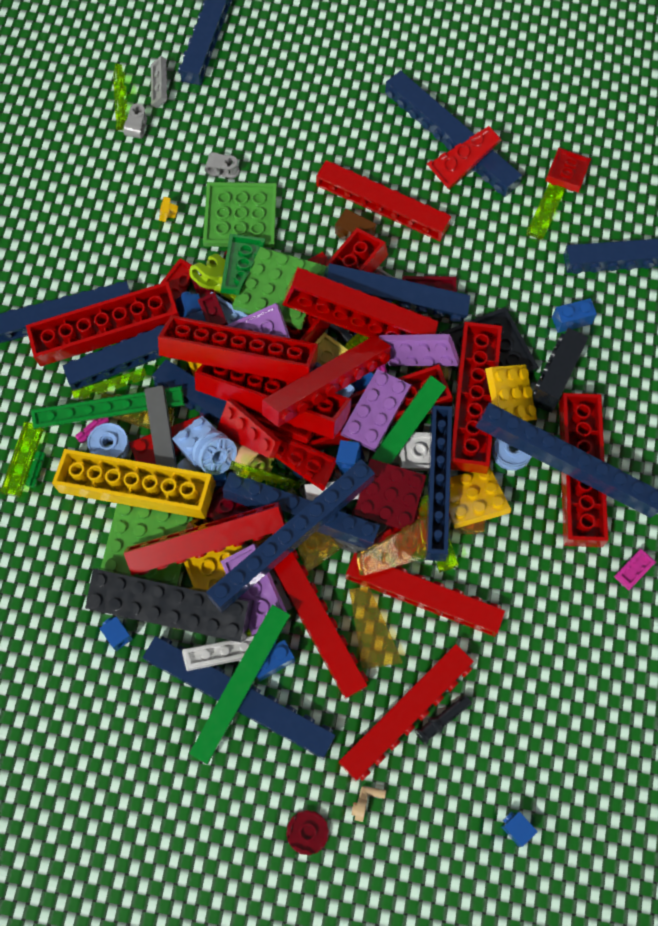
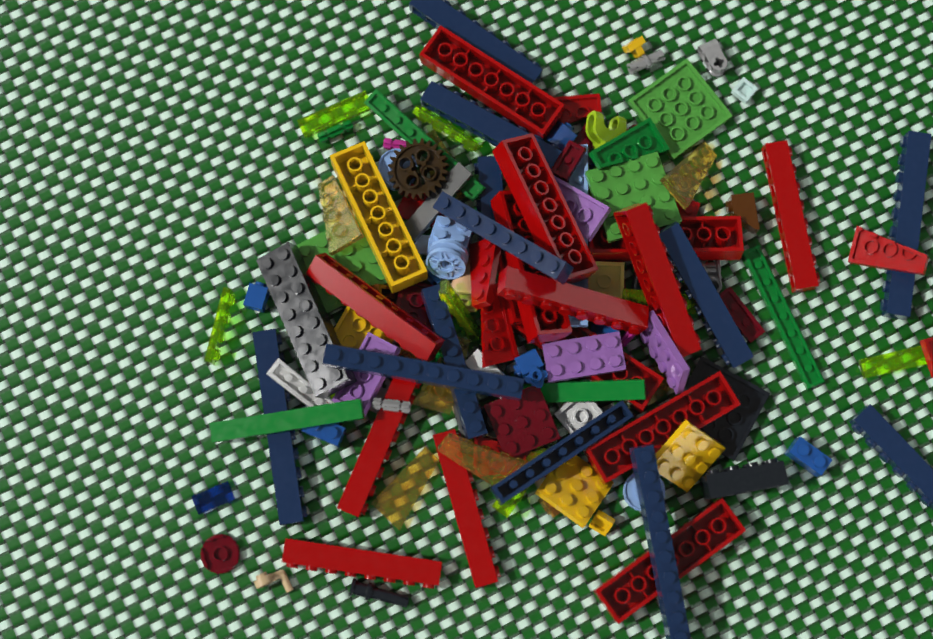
camera: 50 degrees right, 10 degrees up
none -> clear blue tile [191,481,236,515]
none -> clear neon green plate [204,287,235,365]
none -> clear yellow wing [317,175,364,256]
none -> light grey axle [372,397,411,413]
none -> dark brown gear [388,138,450,201]
none -> dark blue brick [433,191,574,285]
none -> blue plate [525,366,548,388]
none -> yellow plate [589,510,616,536]
none -> light grey pin [627,49,665,75]
none -> clear yellow wing [660,141,717,209]
none -> light aqua plate [731,77,758,104]
none -> green tile [742,244,825,390]

